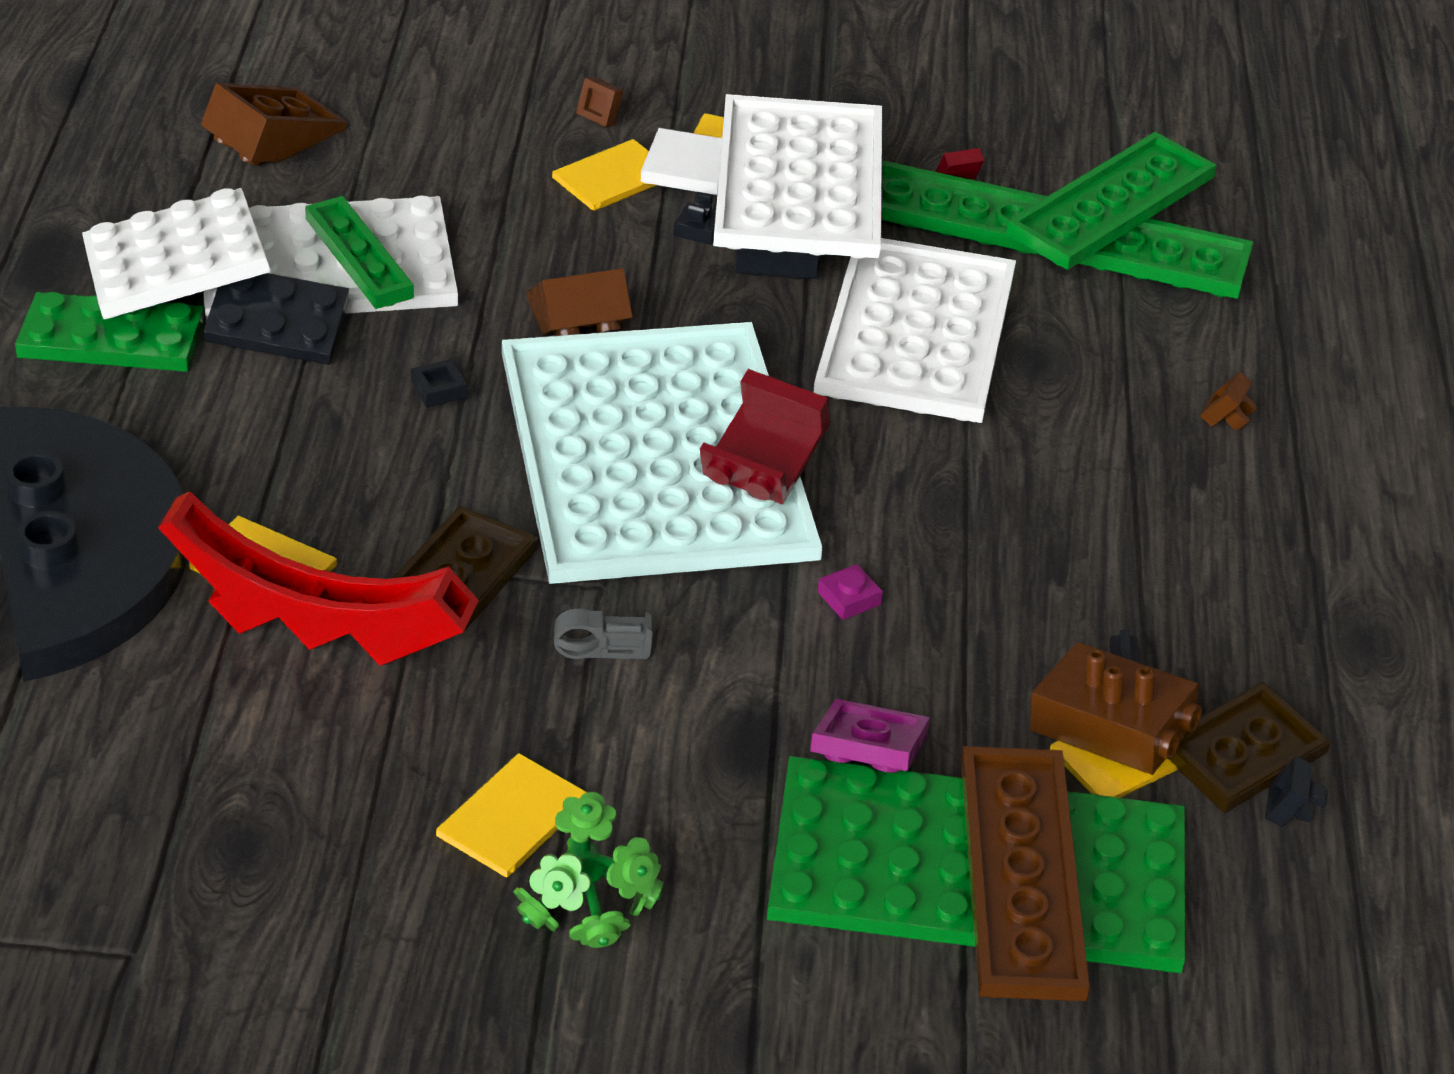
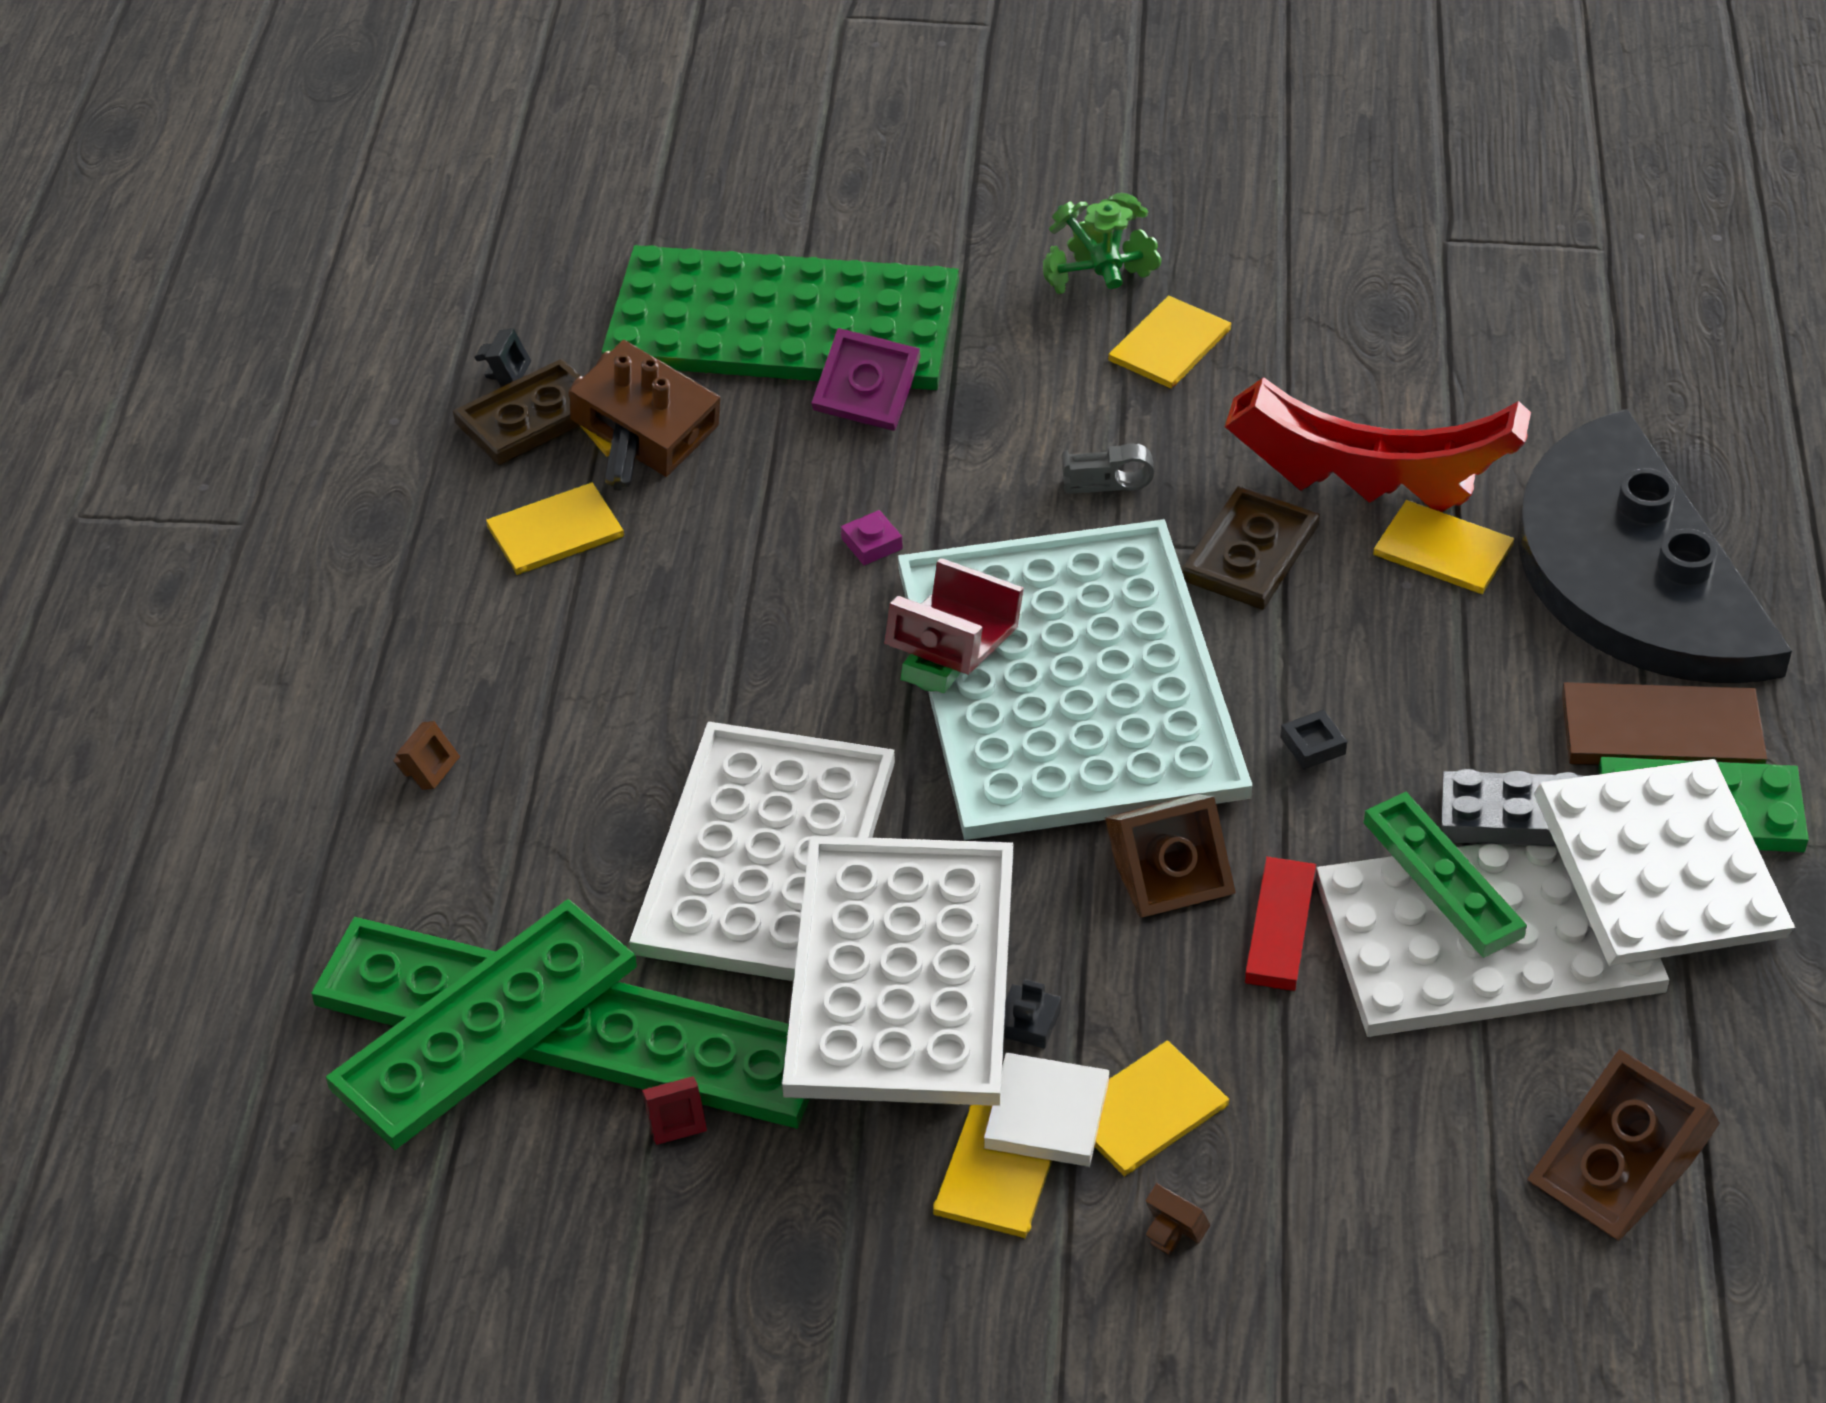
camera: 175 degrees left, 5 degrees up
reddish brown plate [961,746,1090,1001] -> none
none -> yellow piece [486,482,624,575]
none -> red tile [1245,857,1316,991]
none -> reddish brown tile [1562,682,1767,765]

